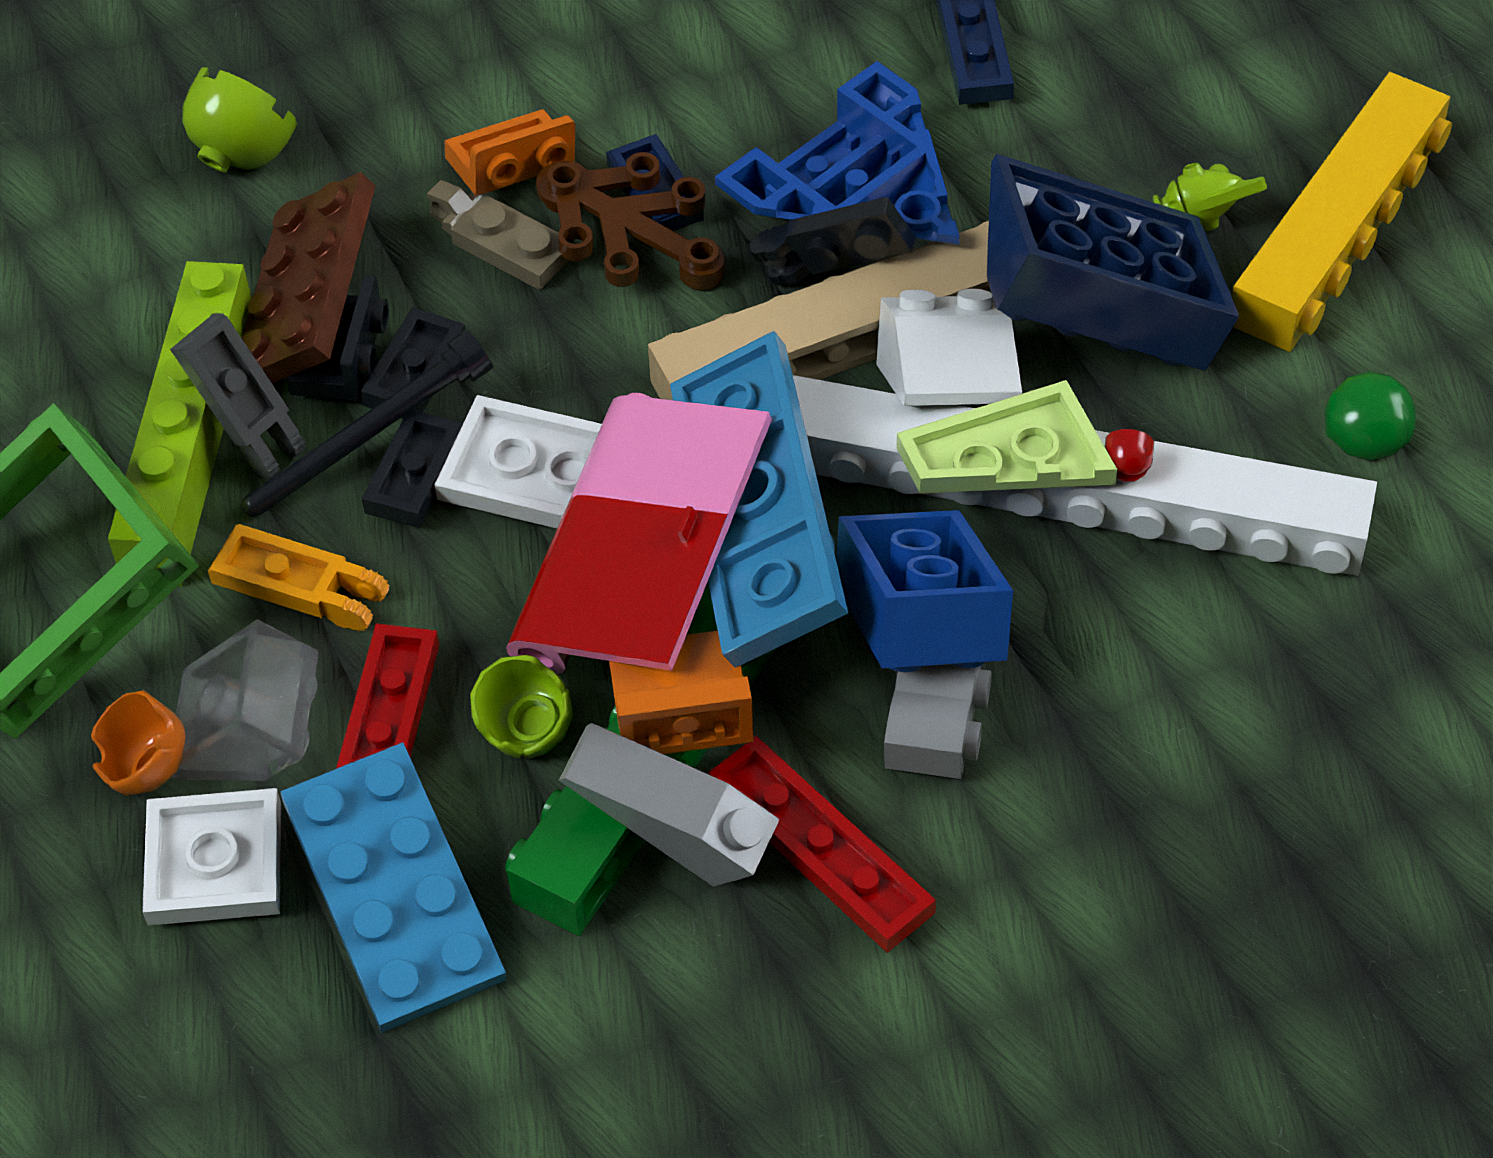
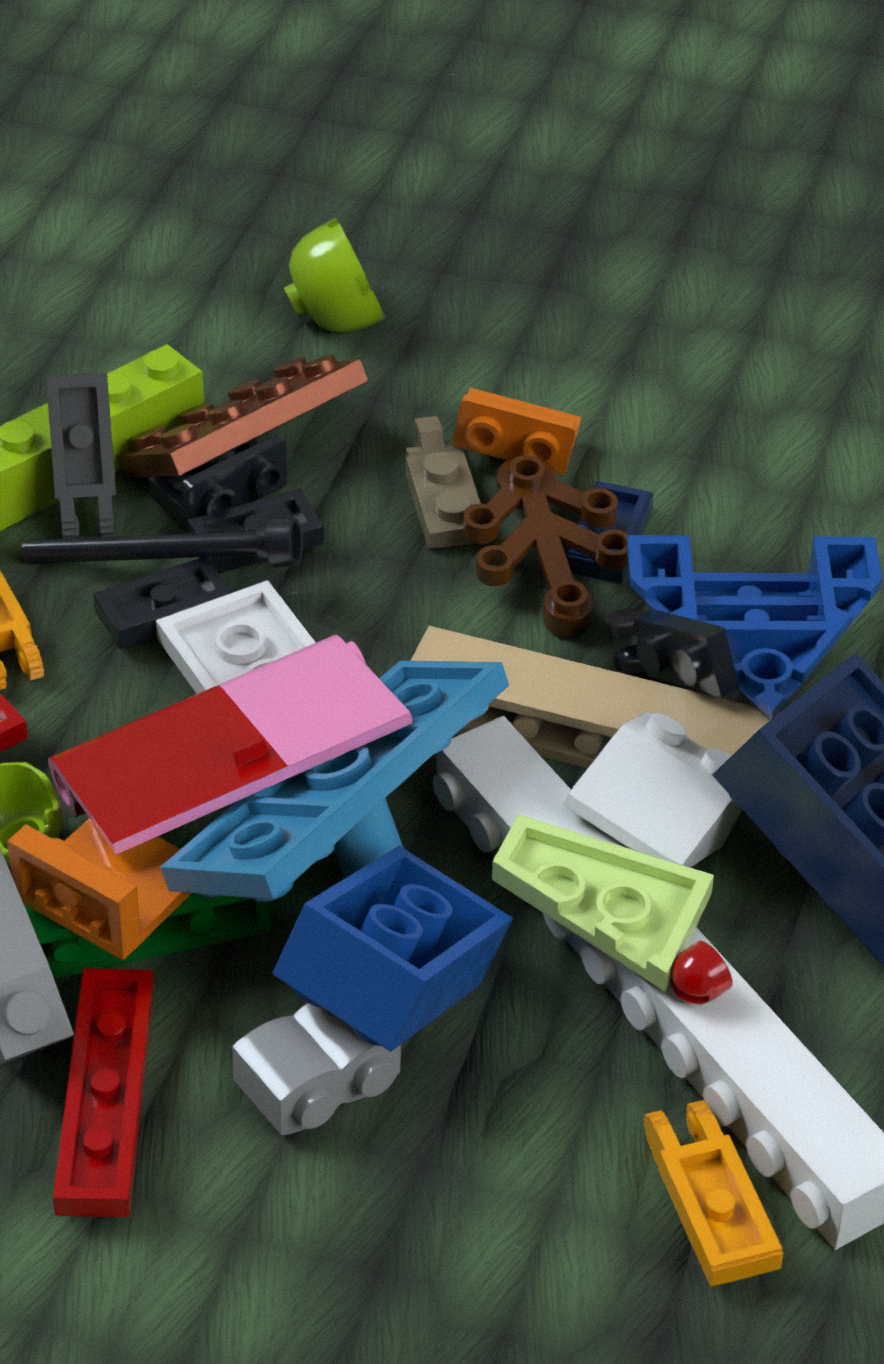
camera: 40 degrees right, 10 degrees down
none -> light orange hinge [643,1100,783,1287]

